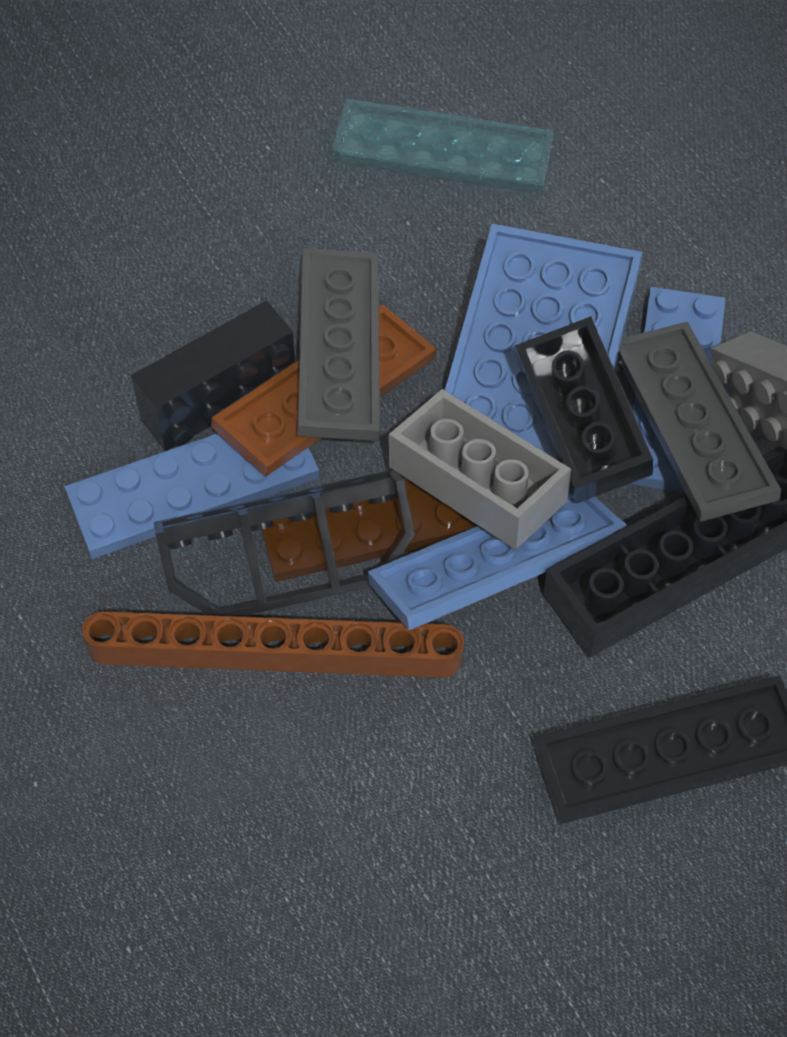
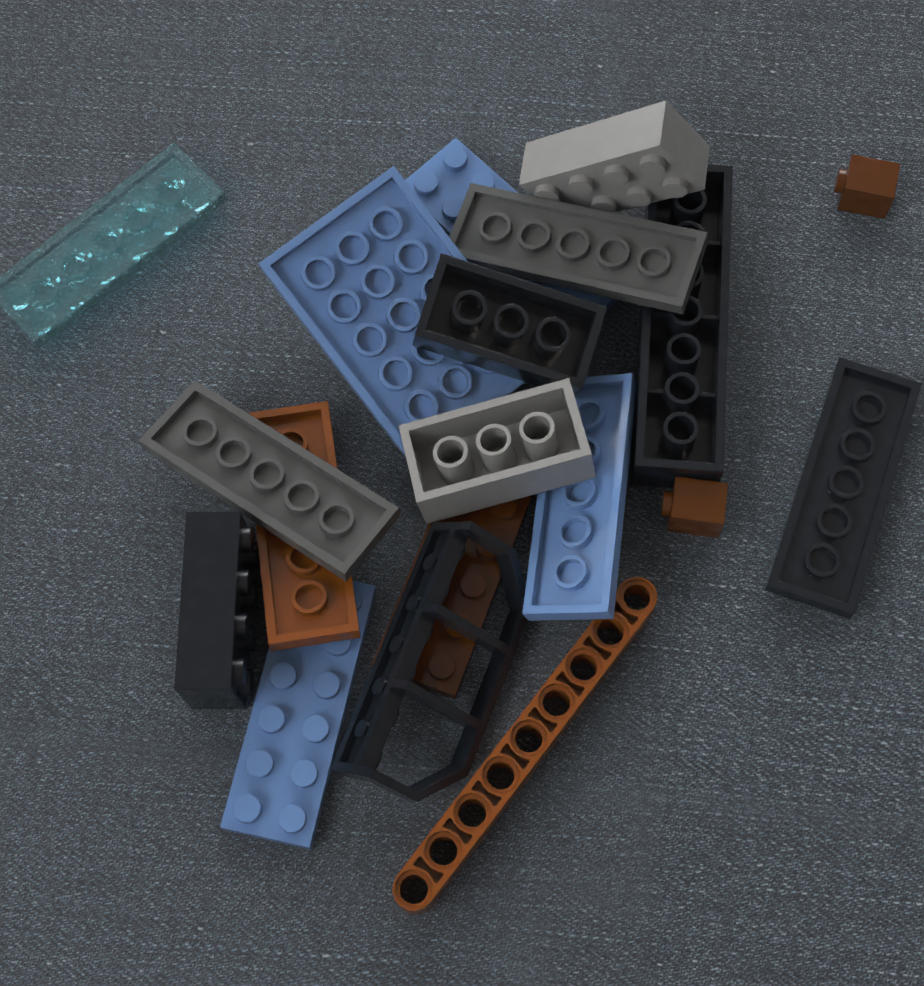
camera: 50 degrees left, 10 degrees up
none -> reddish brown brick [661,476,728,538]

